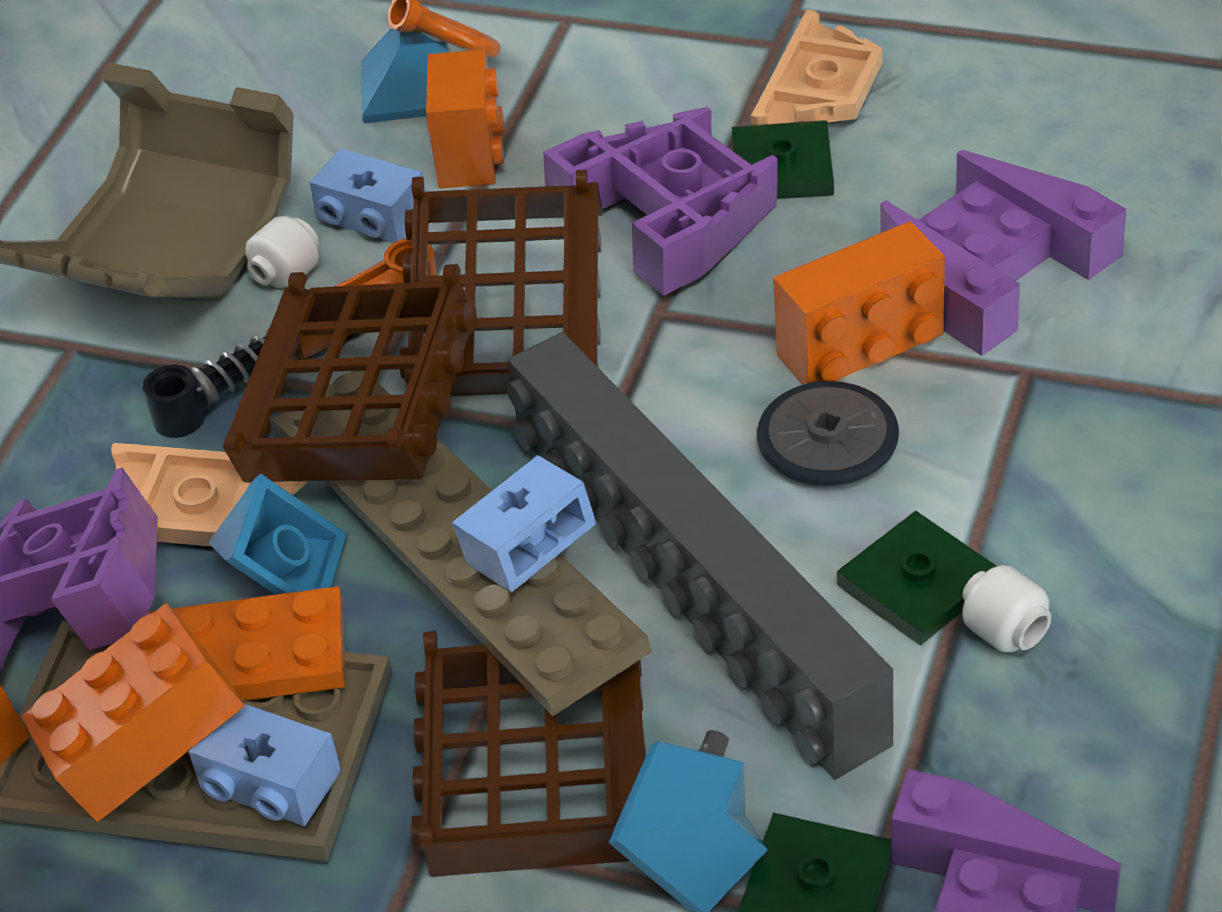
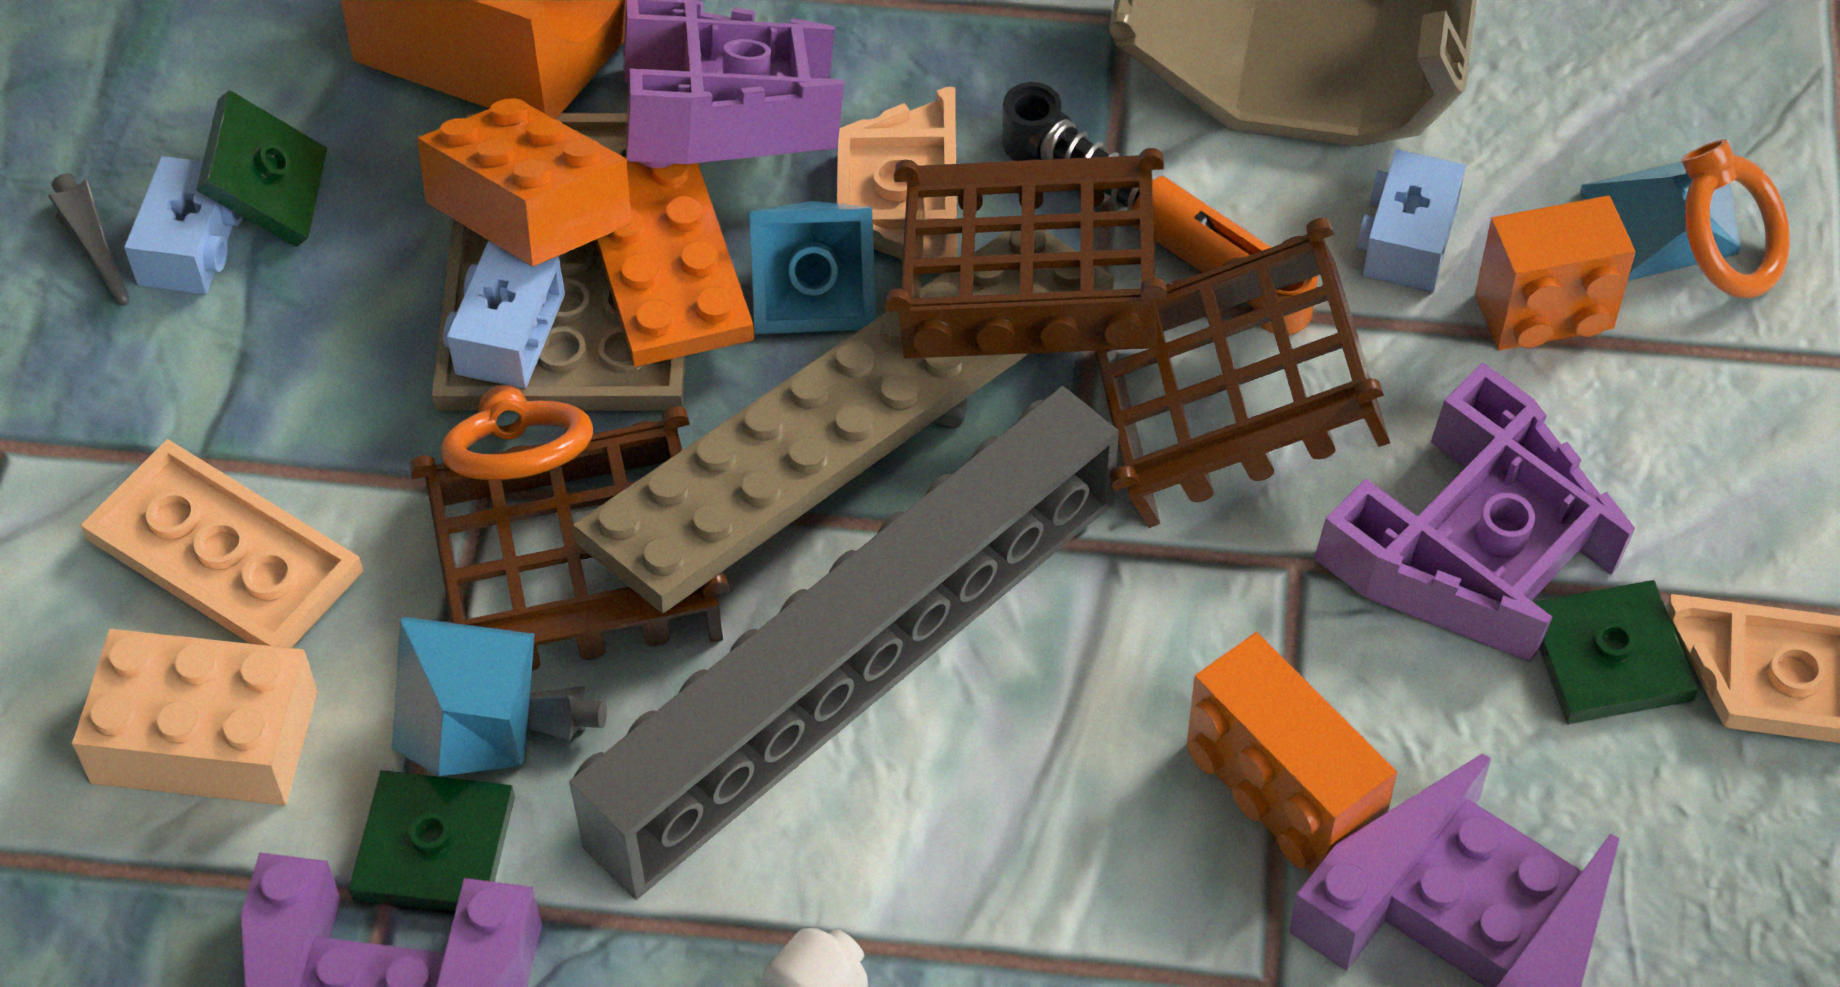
camera: 75 degrees right, 10 degrees up
white head [245,216,319,289] -> none
light blue brick [452,455,596,593] -> none
dark grey wheel [757,381,899,486] -> none
dark green plate [837,510,996,645] -> none
none -> orange piece [441,385,593,480]

